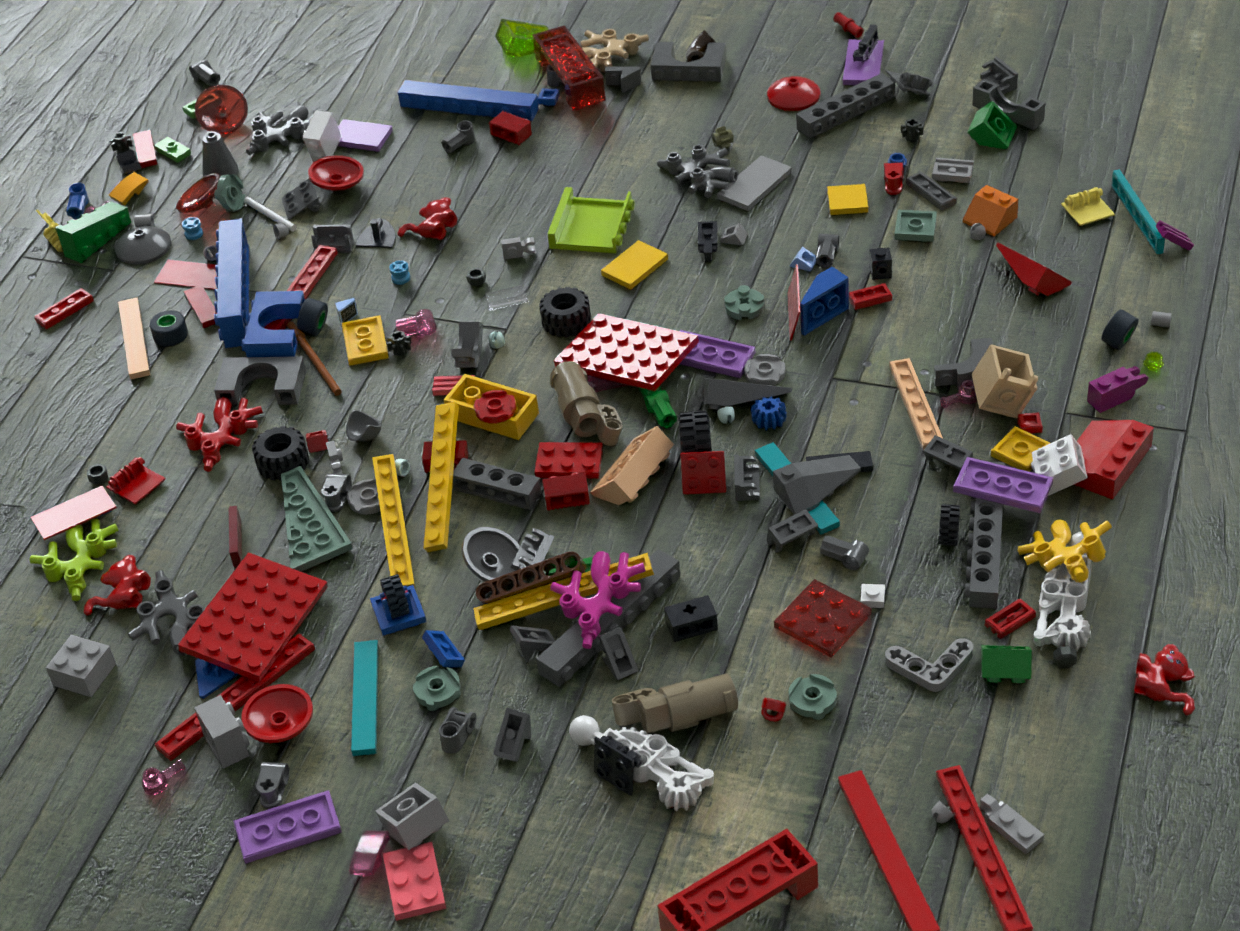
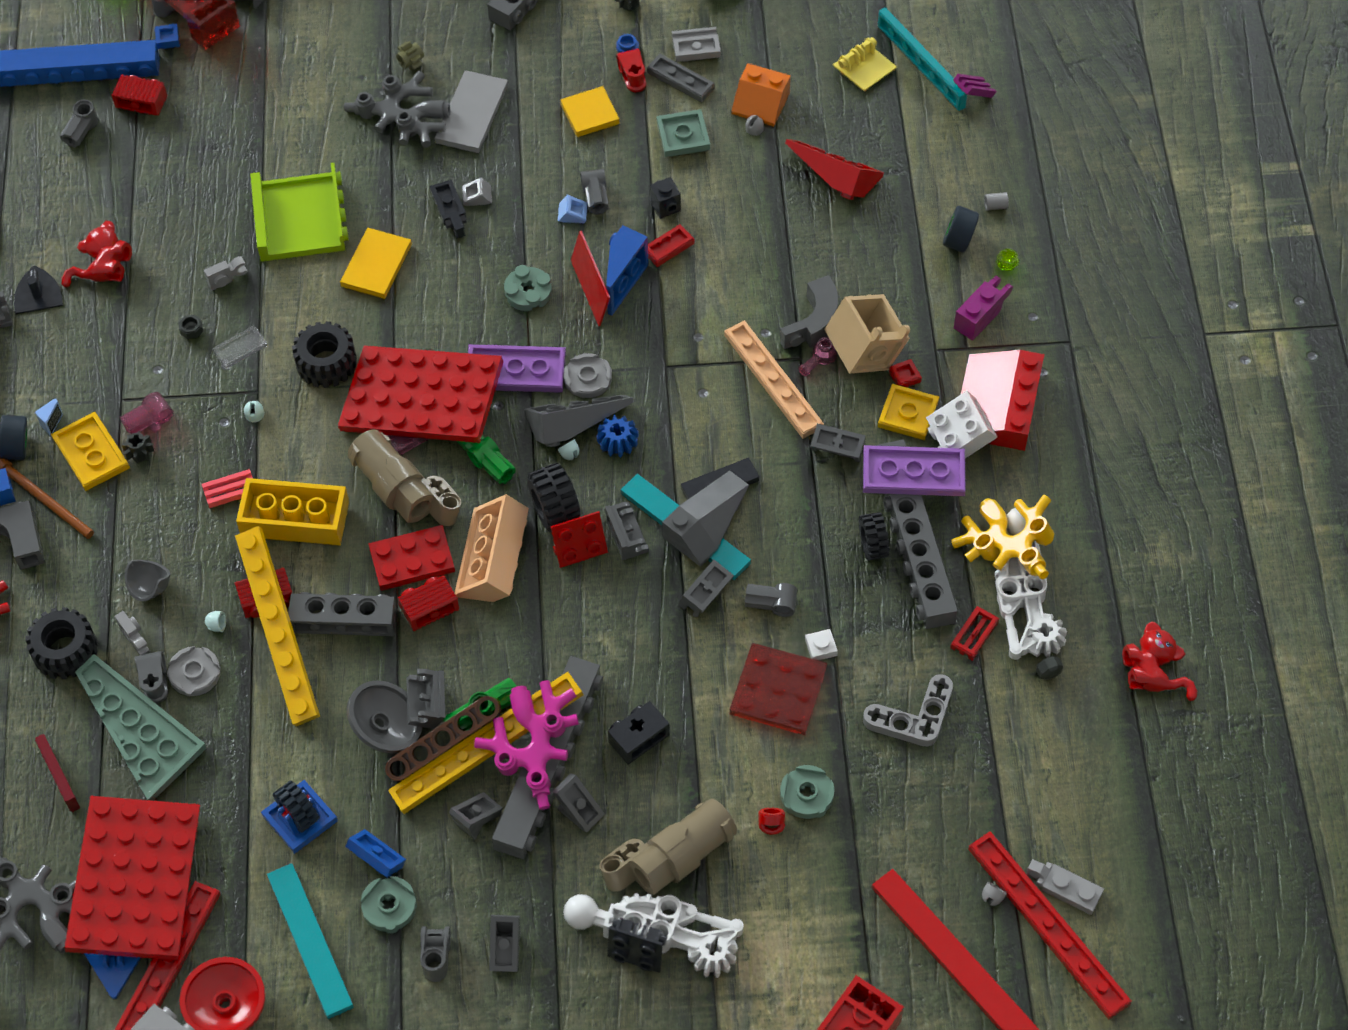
camera: 25 degrees left, 15 degrees up
red slope [306,430,328,453] -> none
yellow plate [372,454,415,588] -> none
dark azure wheel [389,260,411,285] -> none
dark grey arch [451,322,483,368] -> none
red tile [474,390,517,424] -> none
green slope [981,645,1032,683] -> none

